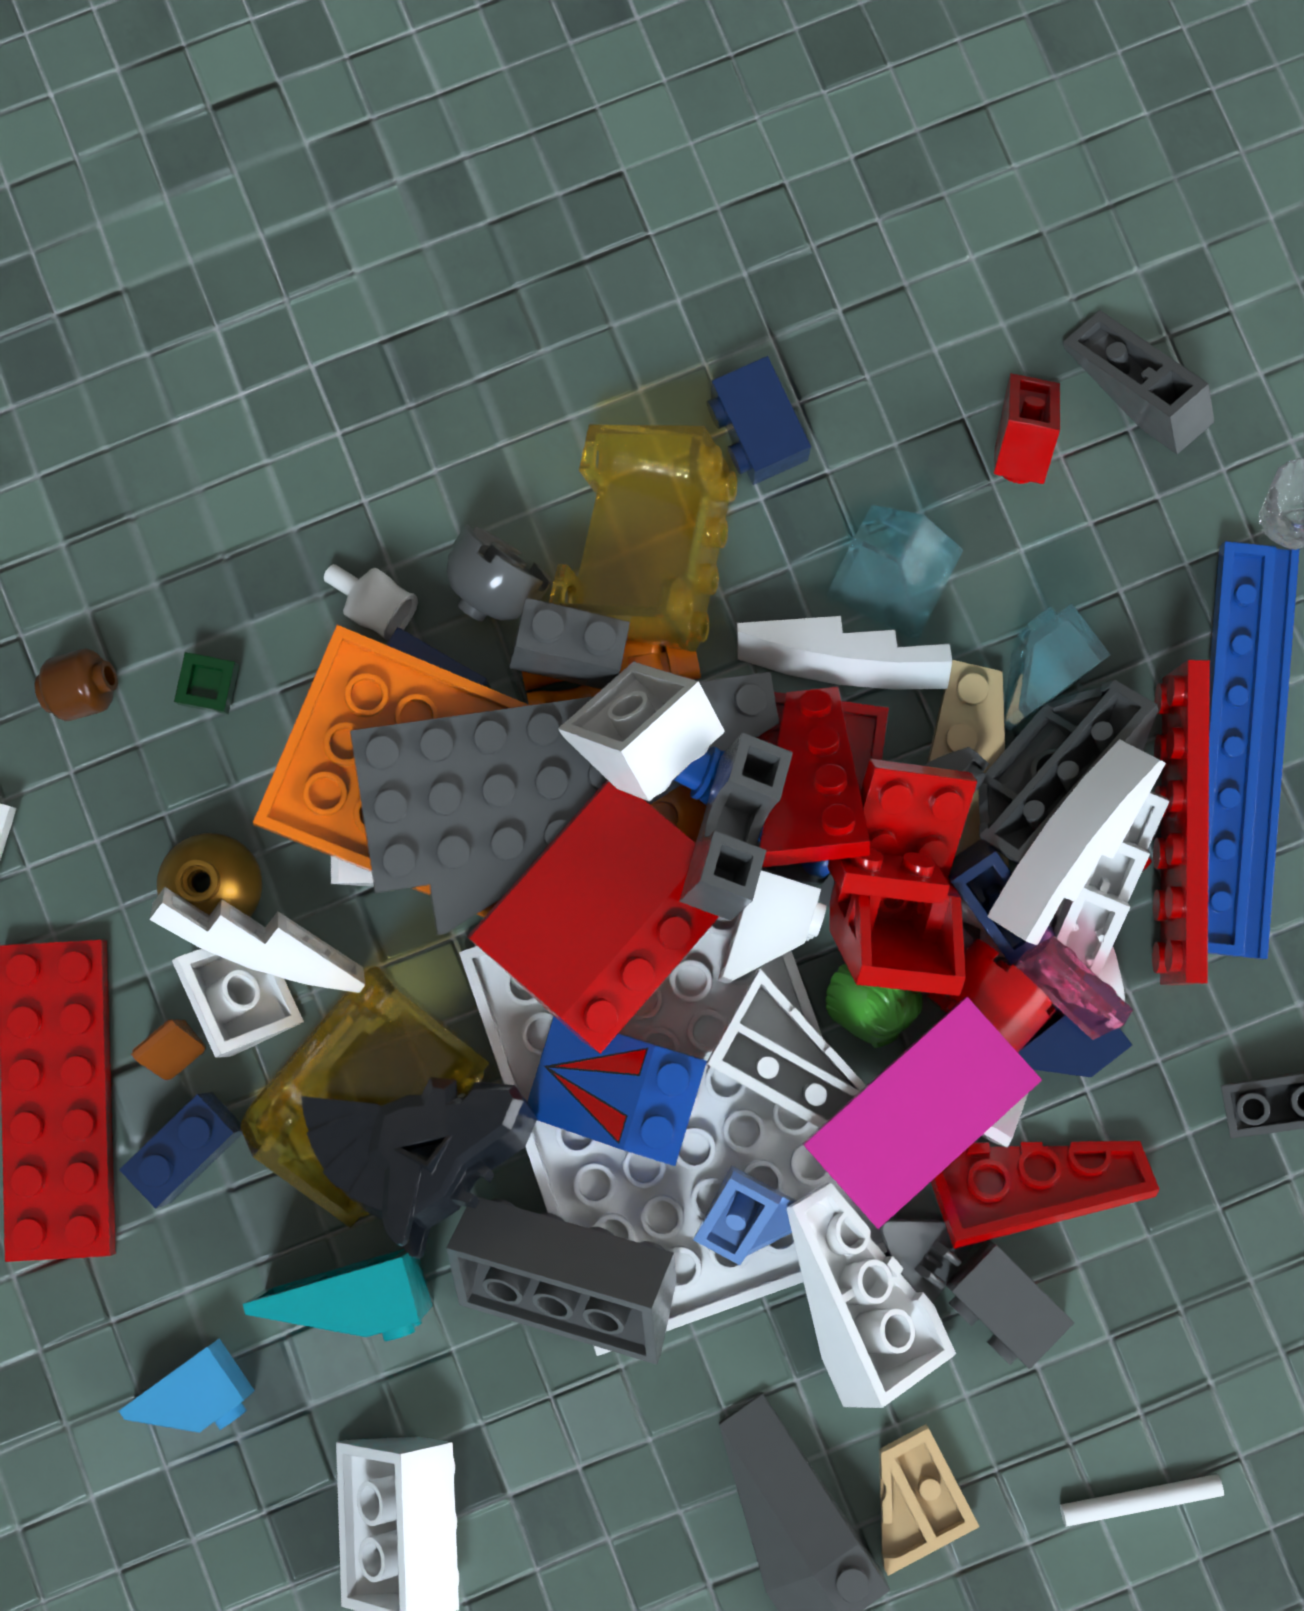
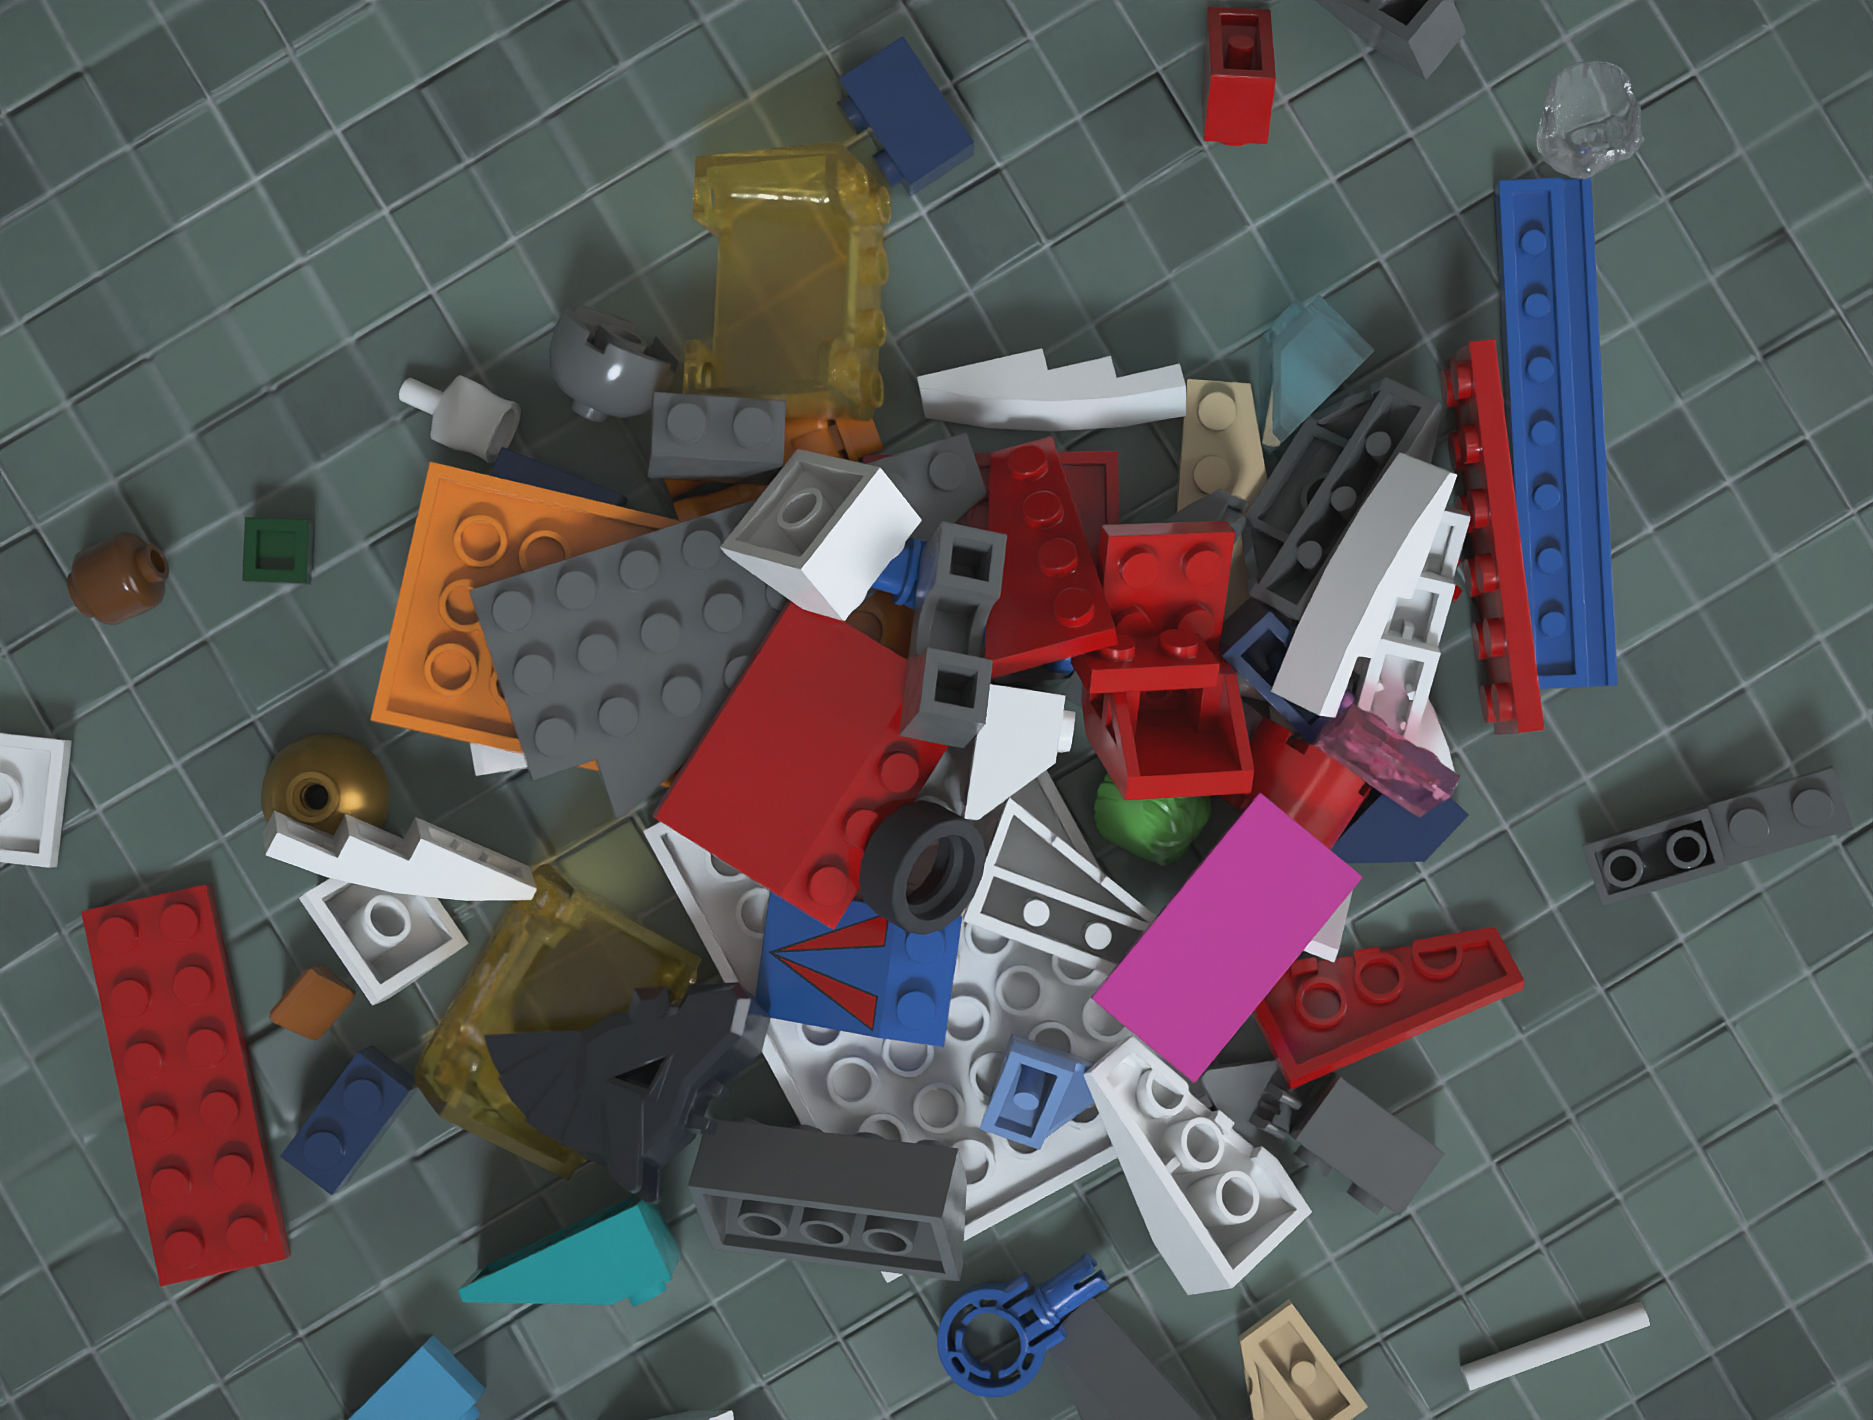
camera: 15 degrees left, 5 degrees up
clear light blue slope [826,505,963,641] -> none
none -> black tyre [859,800,986,935]
none -> blue pin [937,1253,1110,1397]

